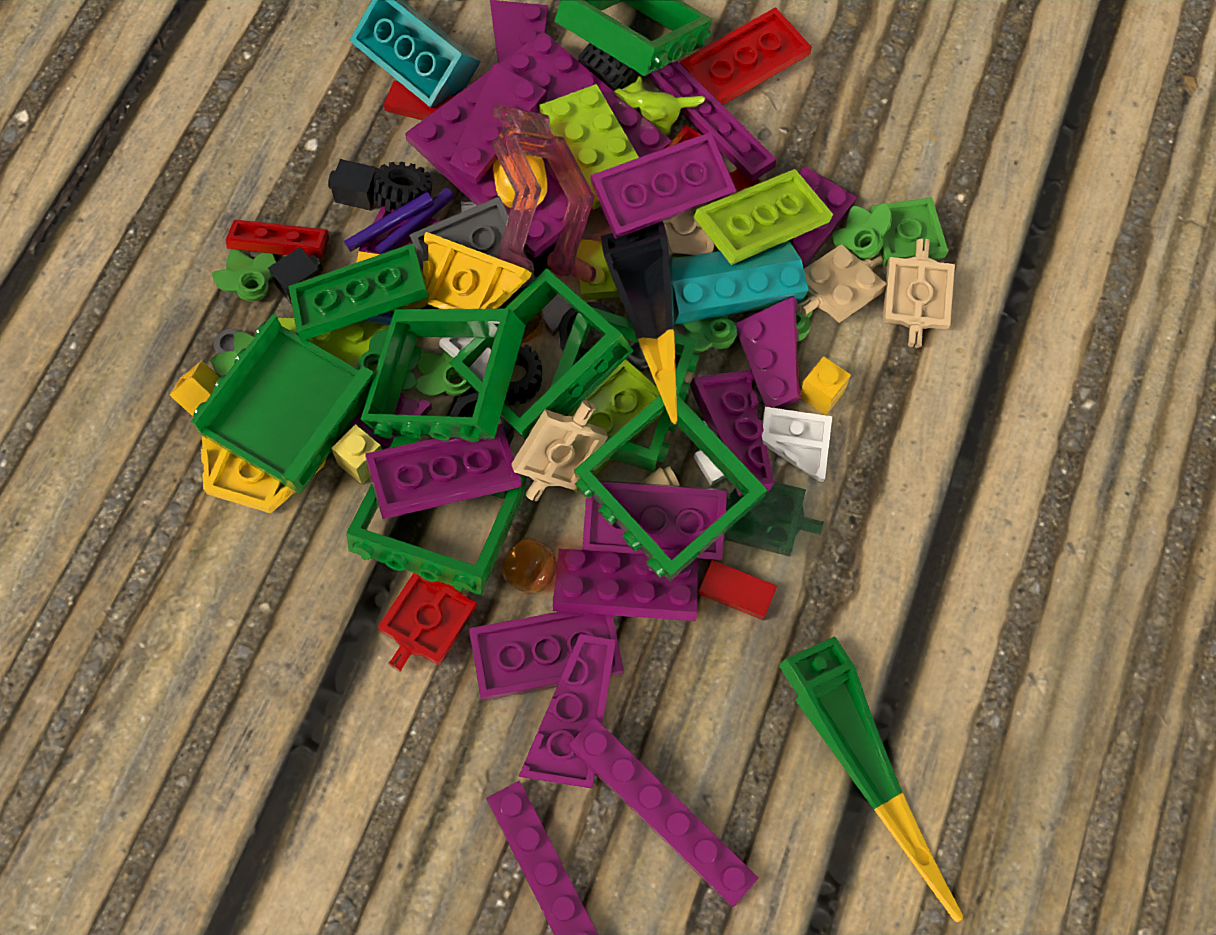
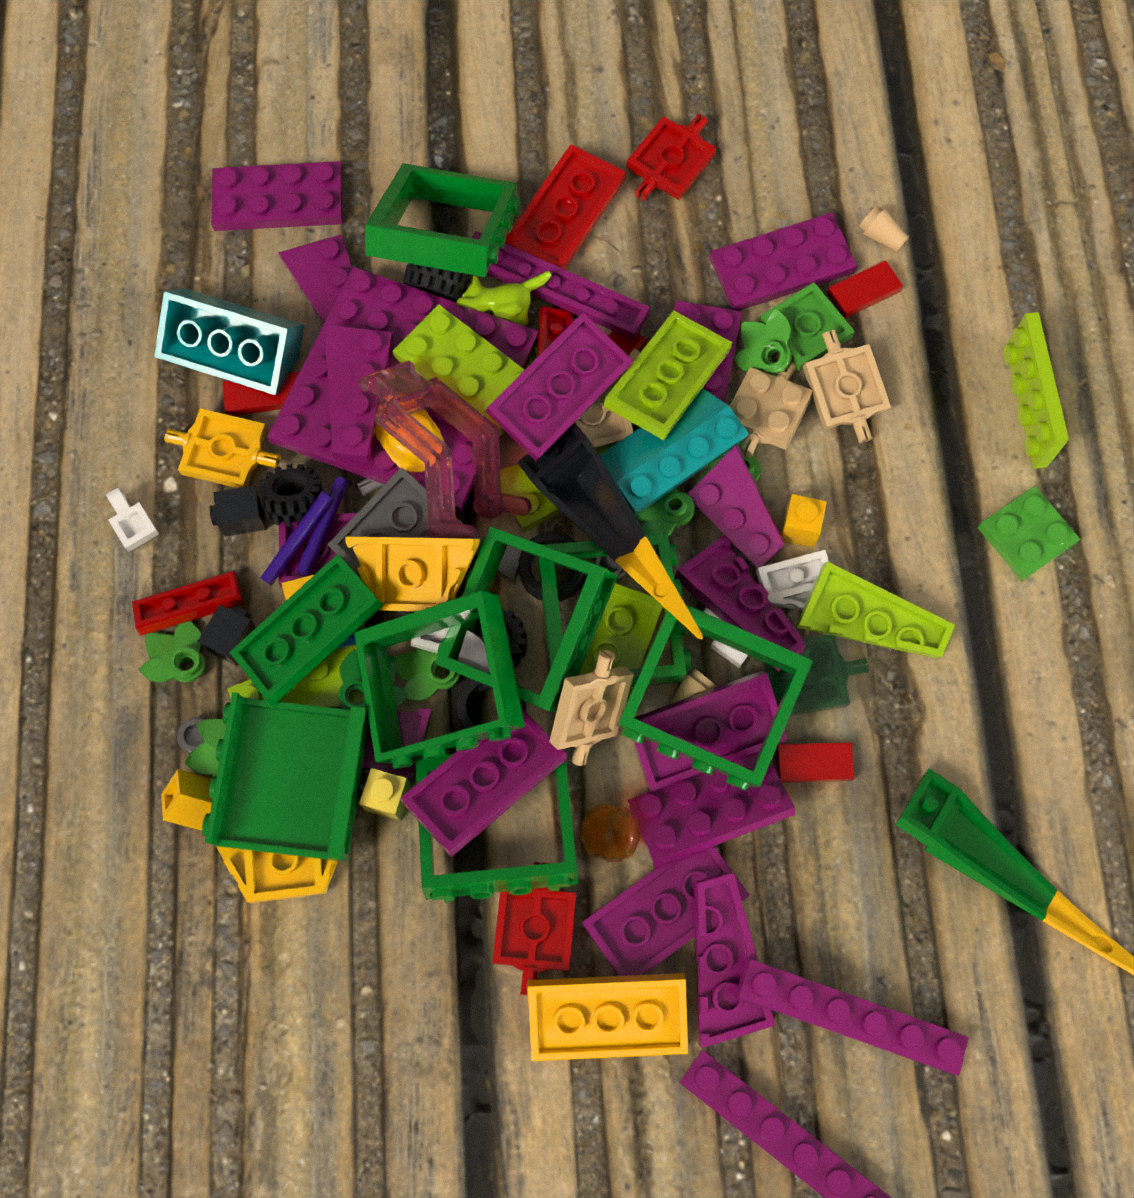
camera: 20 degrees left, 5 degrees up
none -> white plate [106,488,159,552]
none -> yellow plate [164,408,281,488]
none -> yellow plate [528,973,688,1061]
none -> red plate [626,114,716,201]
none -> magenta plate [709,212,858,311]
none -> lime wing [795,561,955,659]
none -> red tile [827,260,903,319]
none -> tan cone [858,205,909,252]
none -> bright green plate [977,486,1081,582]
none -> lime plate [1003,312,1069,469]

